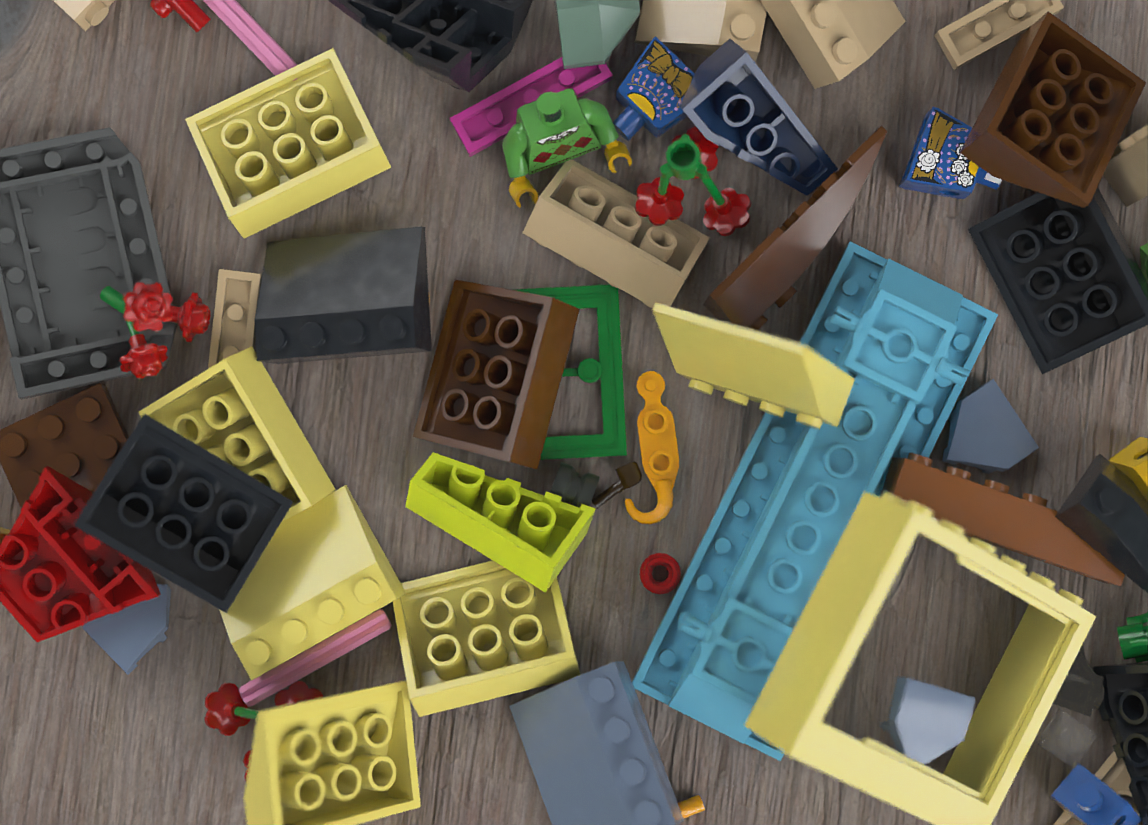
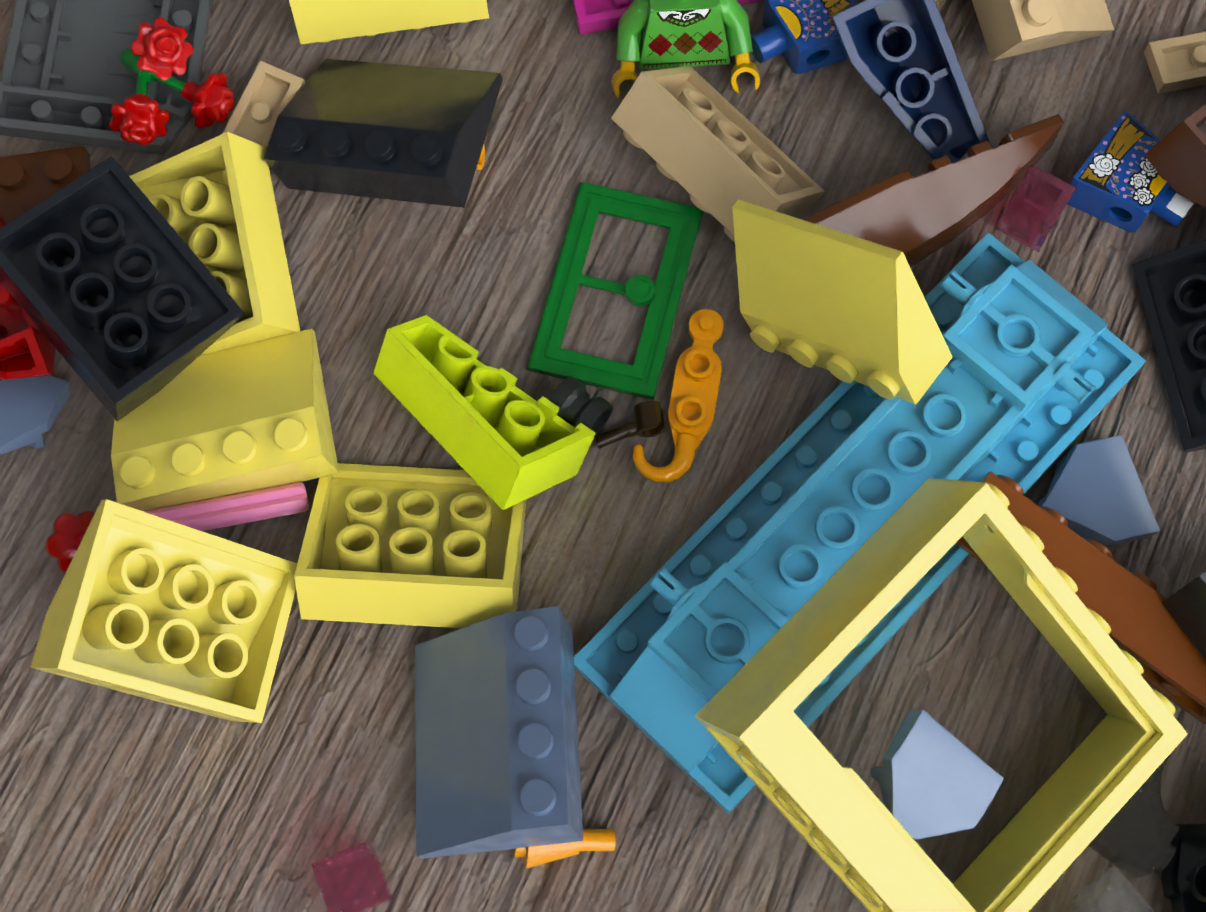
camera: 20 degrees right, 15 degrees down
reddish brown slope [413,279,580,469] -> none
red plant [635,127,751,236] -> none
red plate [639,553,681,594] -> none
none -> clear pink panel [995,165,1076,252]

